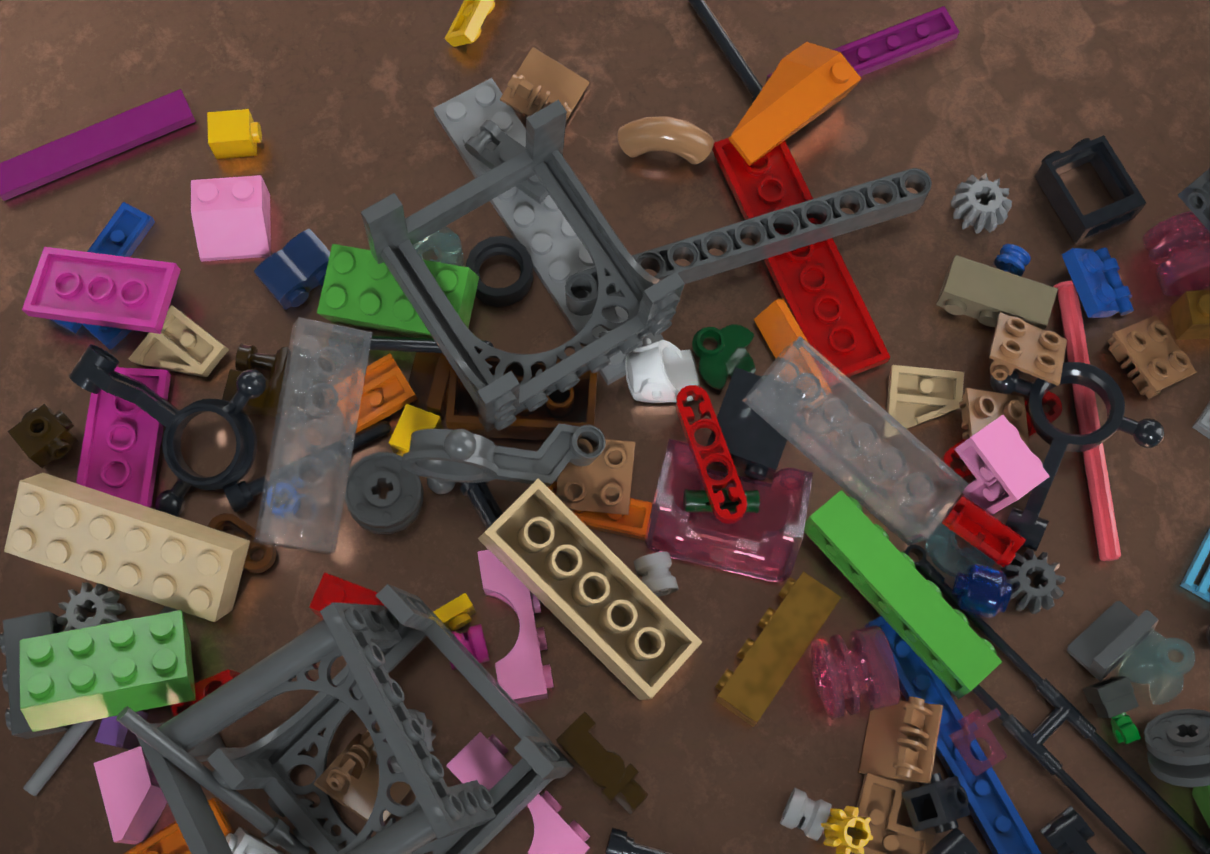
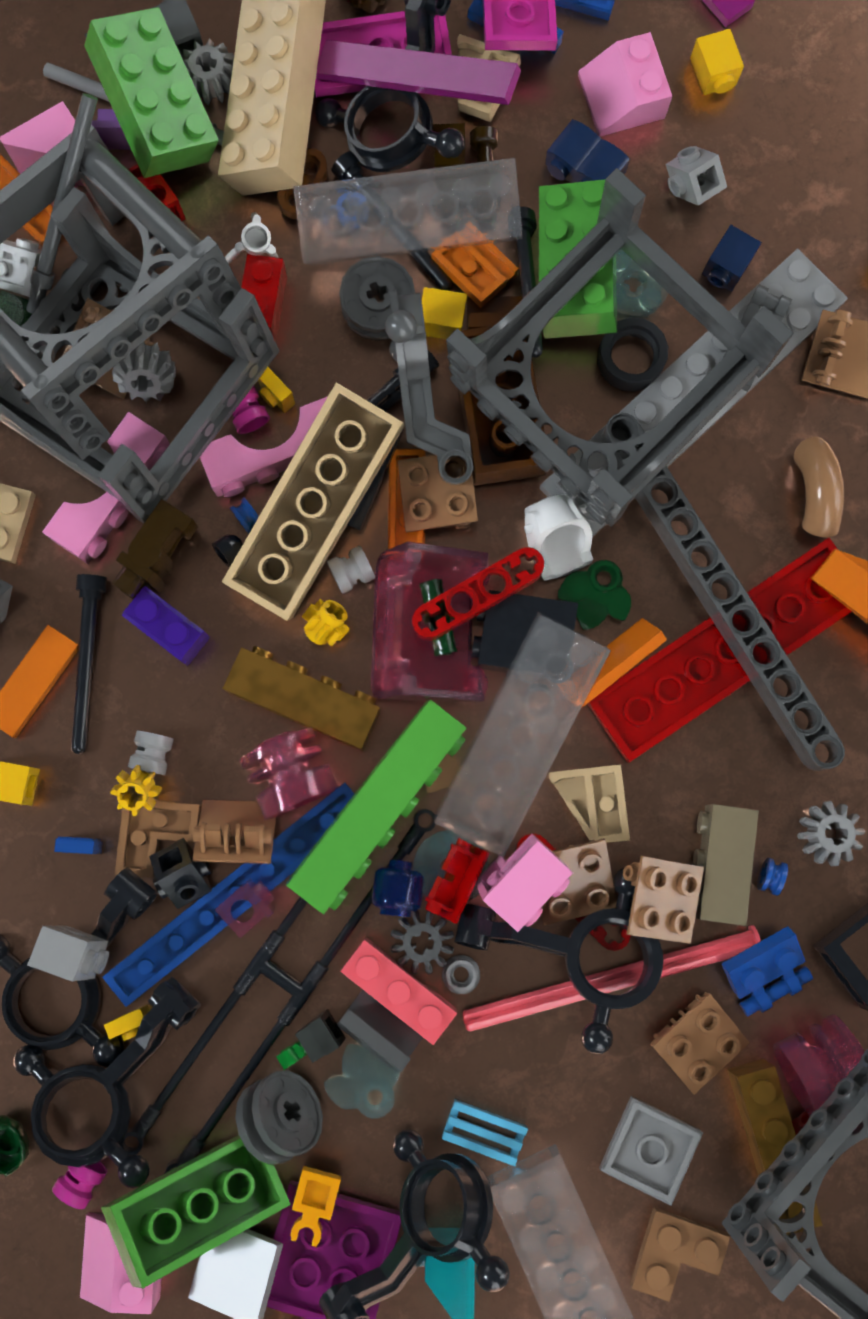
camera: 75 degrees right, 10 degrees up
none -> dark purple brick [121,586,210,666]
none -> black hinge [212,534,243,567]
none -> white plant [225,212,279,264]
none -> blue bush [230,497,259,534]
none -> yellow gear [302,599,350,646]
none -> magenta tile [316,40,521,105]
none -> coral arch [340,937,457,1045]
none -> light grey plate [442,955,480,994]
none -> light grey brick [666,146,727,205]
none -> dark blue brick [702,225,762,292]

